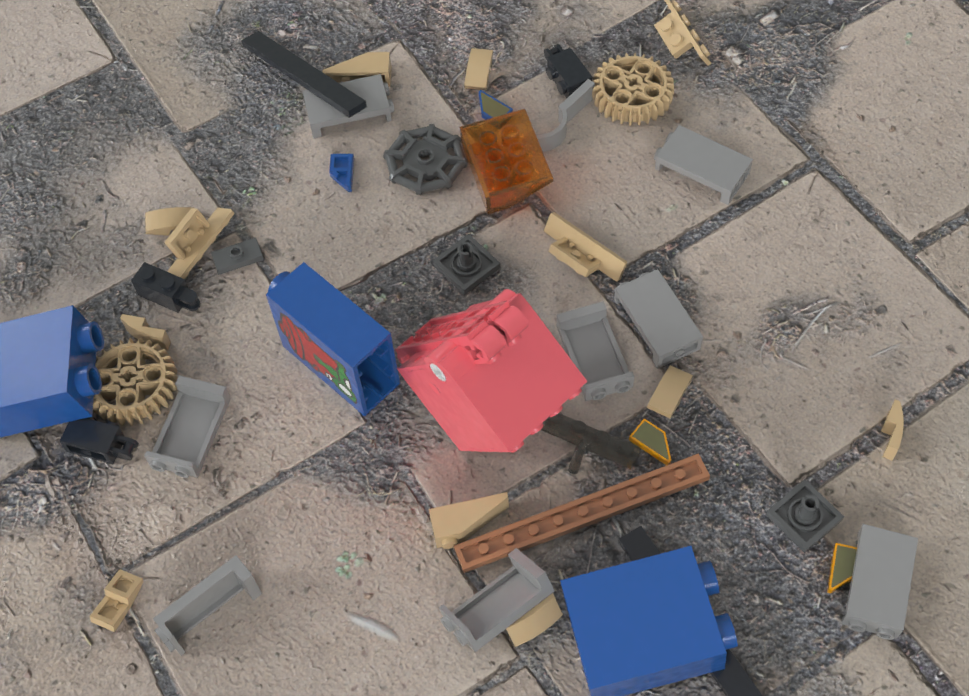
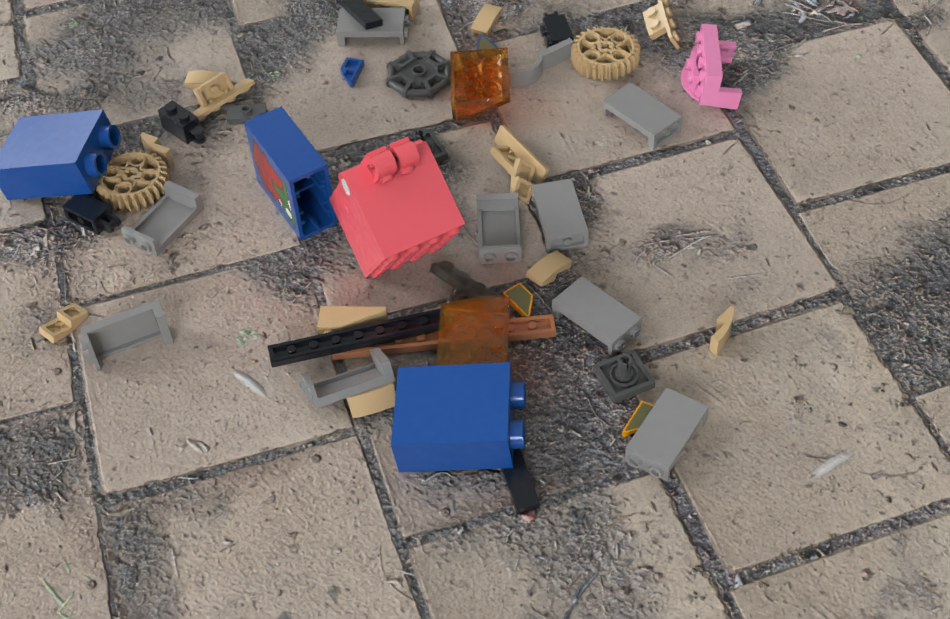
camera: 15 degrees right, 10 degrees down
none -> black tile [268,308,449,368]
none -> clear orange slope [436,295,510,366]
none -> tan slope [510,158,536,204]
none -> light grey panel [552,276,642,357]
none -> bright pink piece [681,24,742,110]

